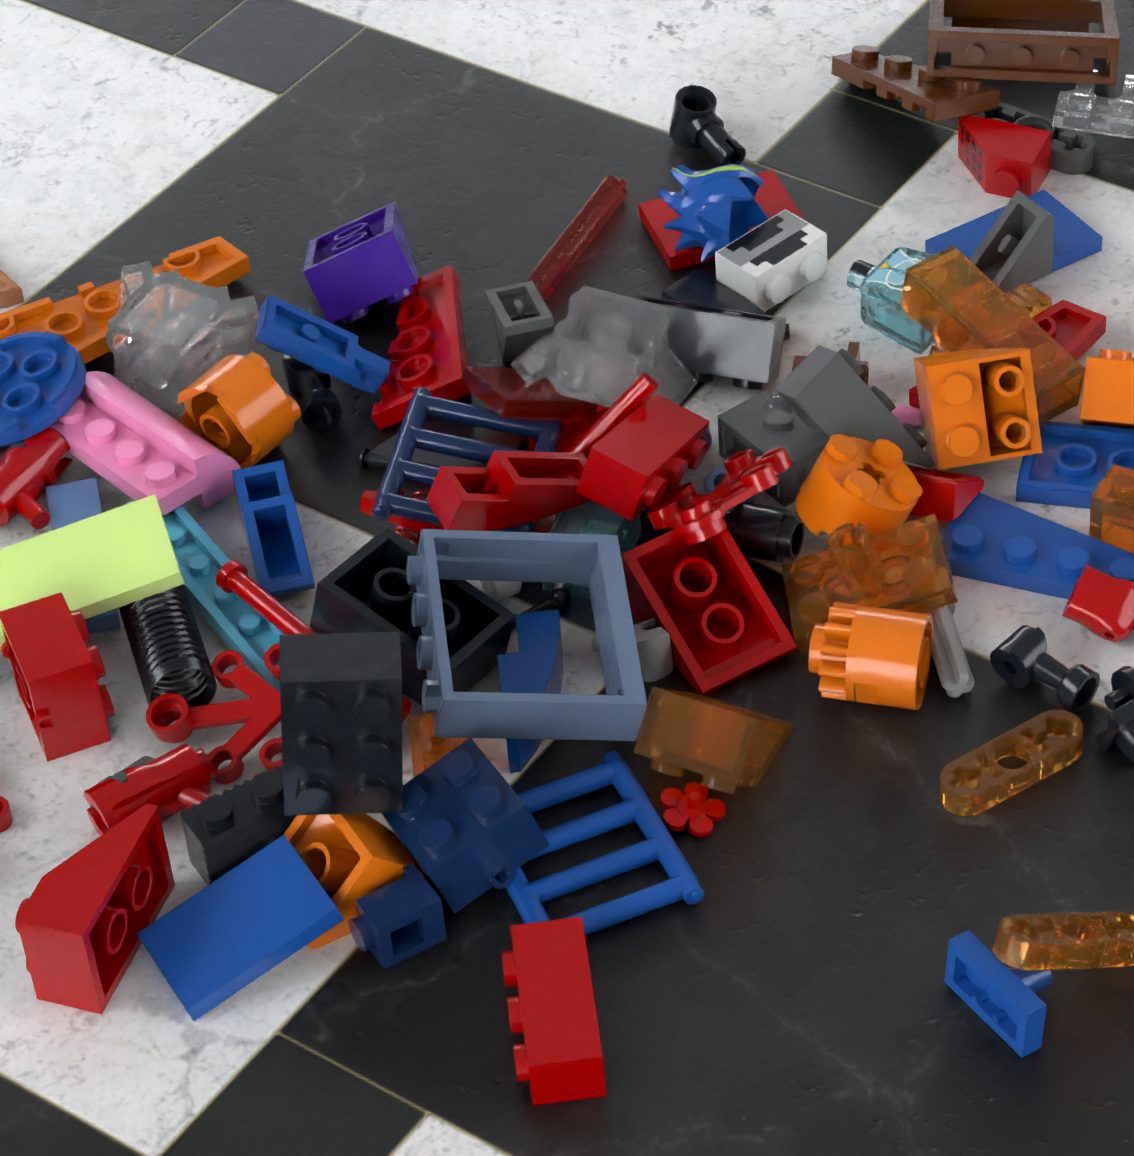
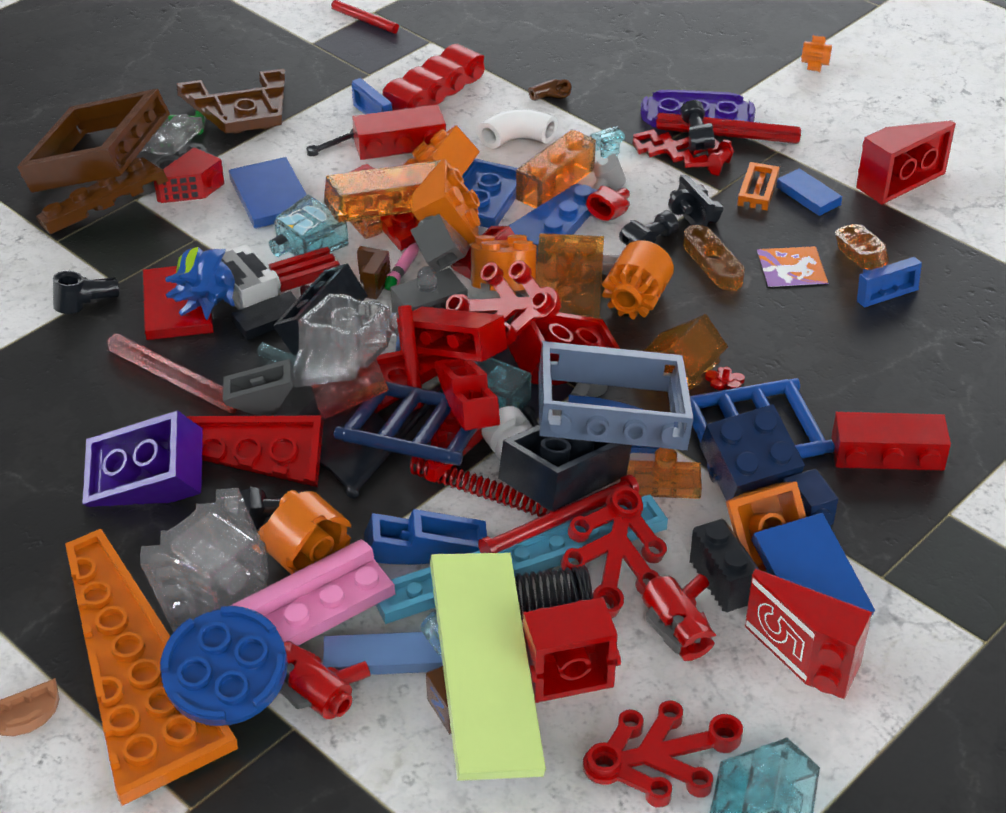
camera: 85 degrees left, 0 degrees up
blue hinge [254,295,390,394] -> none
black brick [279,632,403,816] -> none
dark grey slope [961,190,1054,299] -> none
none -> red tile [268,246,340,292]
none -> sticker [757,246,829,287]

